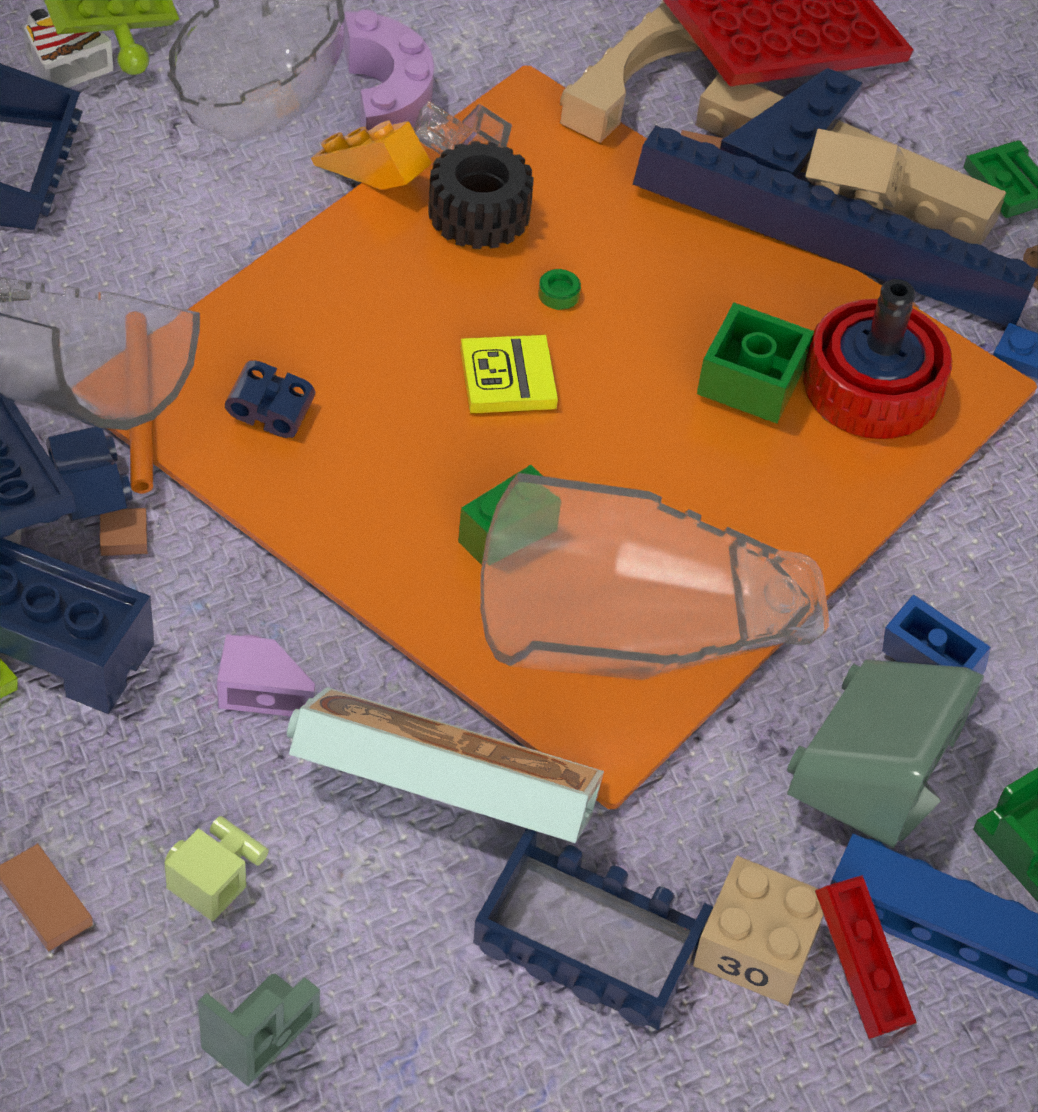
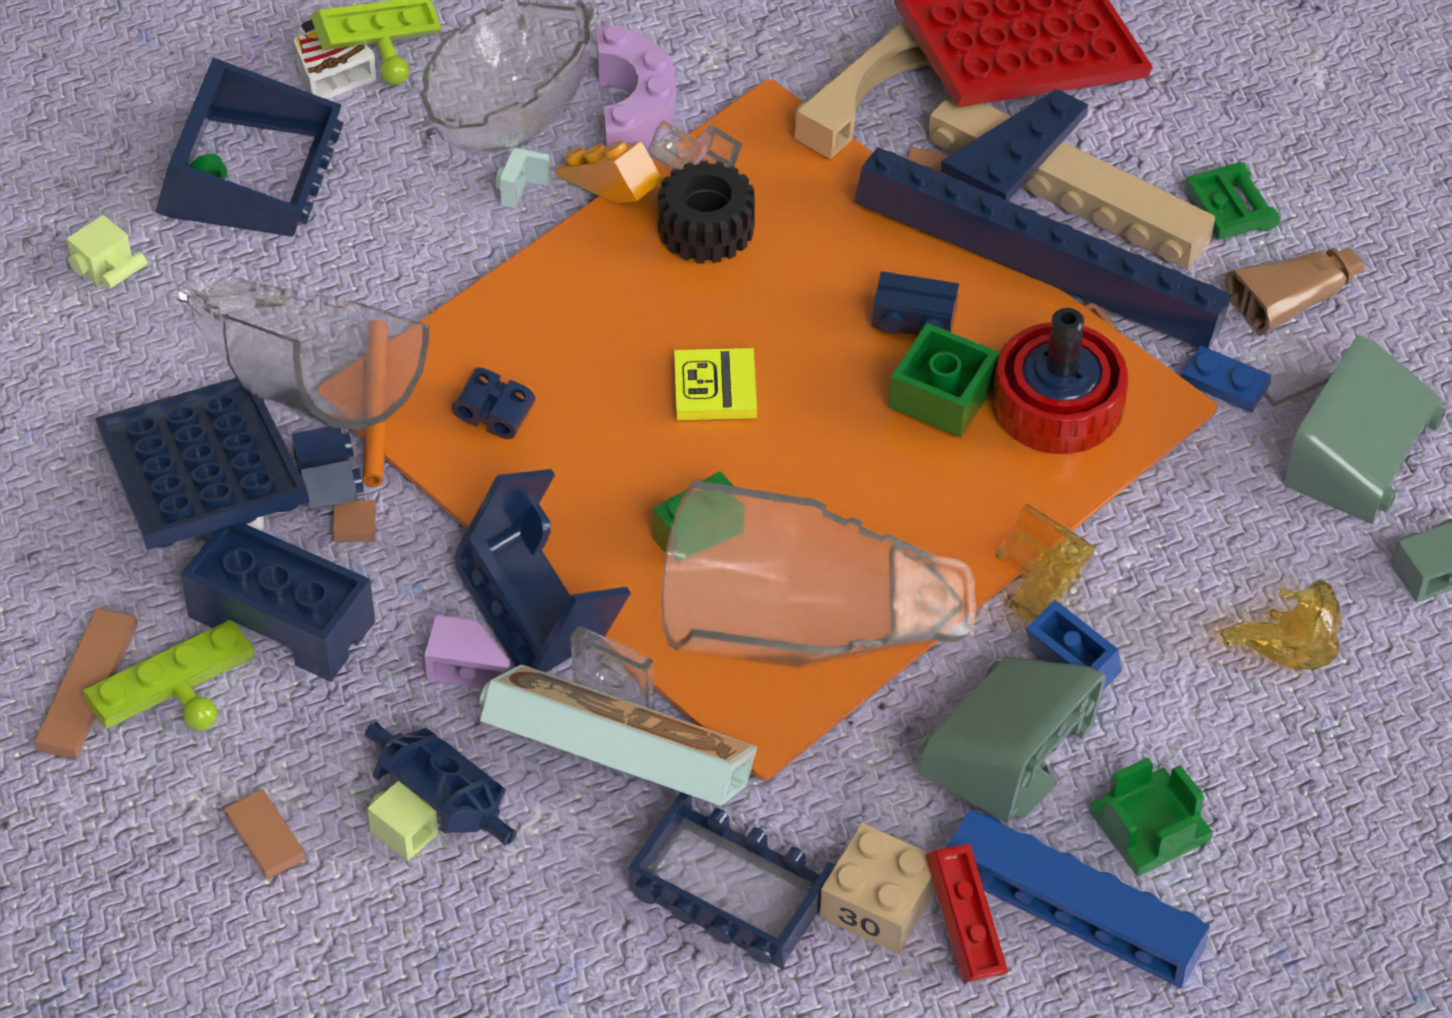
camera: 10 degrees right, 0 degrees up
sand green panel [198,974,320,1086] -> none
green tile [538,269,581,310] -> none
tan brick [805,129,907,210] -> none
none -> dark blue plate [365,721,517,846]
none -> dark blue windscreen [455,469,631,673]
none -> light aqua bracket [495,147,551,209]
none -> clear tile [571,626,654,710]
none -> dark blue brick [872,271,959,335]
none -> clear yellow panel [995,504,1097,622]

